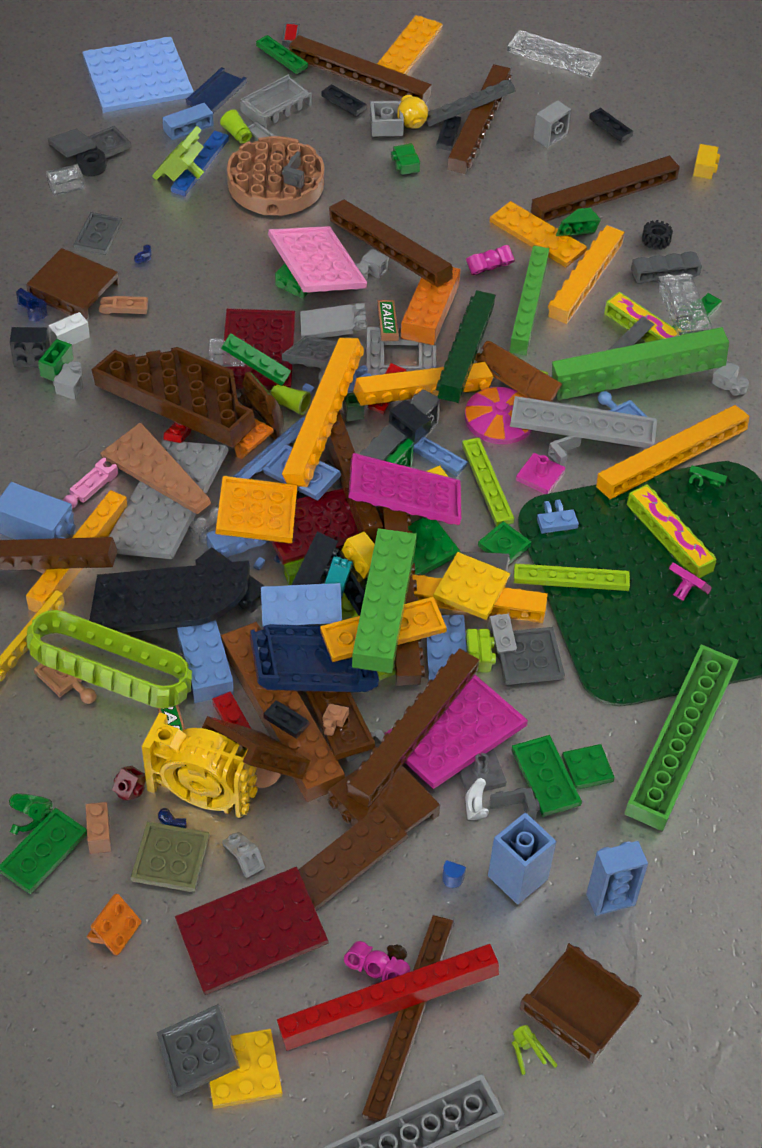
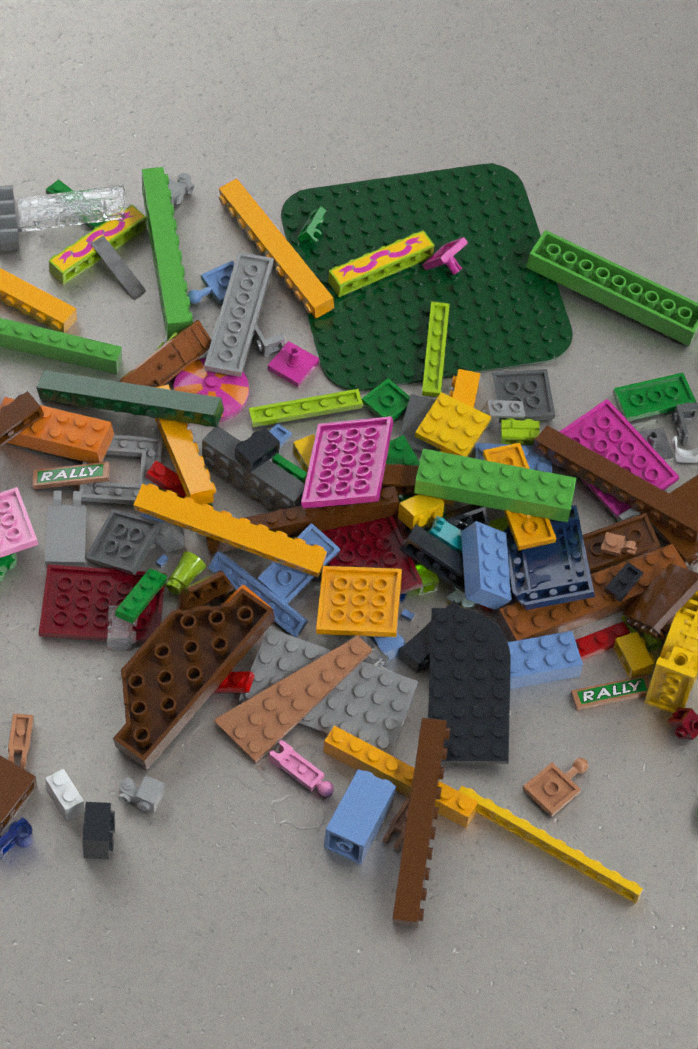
camera: 90 degrees left, 5 degrees up
lime piece [27,610,192,709] -> none
green brick [38,339,74,381] -> none
medium blue hinge [537,499,578,533] -> none
green plate [562,744,615,790] -> none

